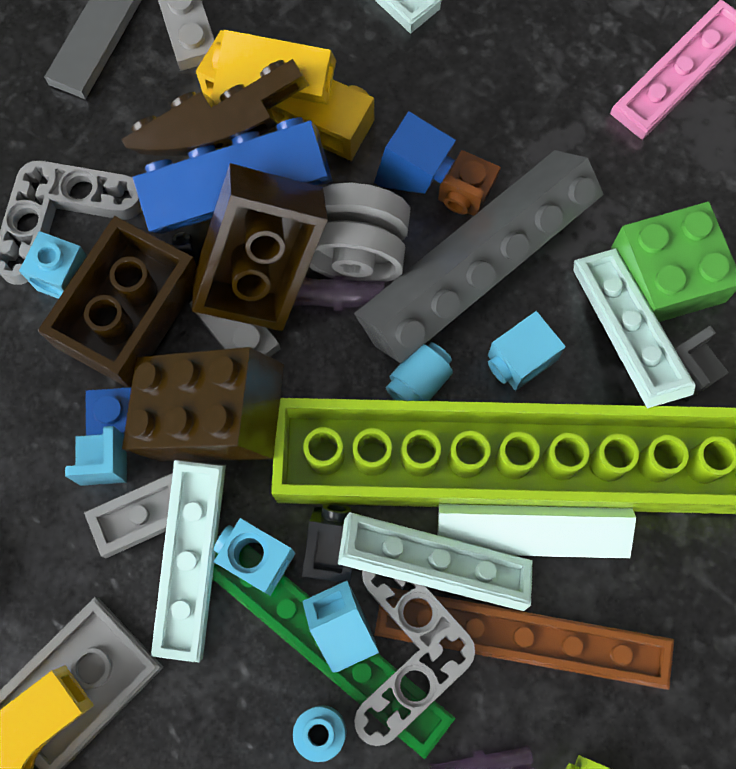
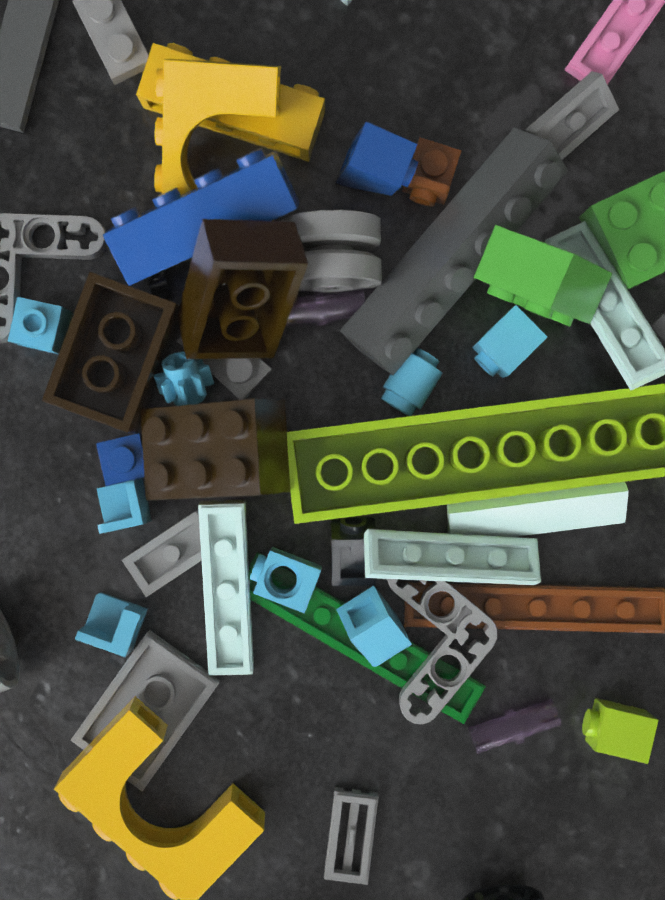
camera: 10 degrees left, 15 degrees up
dark brown slope [122,59,309,156] -> none
medium azure brick [293,705,347,762] -> none
none -> medium azure panel [75,592,148,657]
none -> medium azure gear [154,351,214,406]
none -> bright green brick [474,225,612,327]
none -> light grey plate [525,71,619,160]

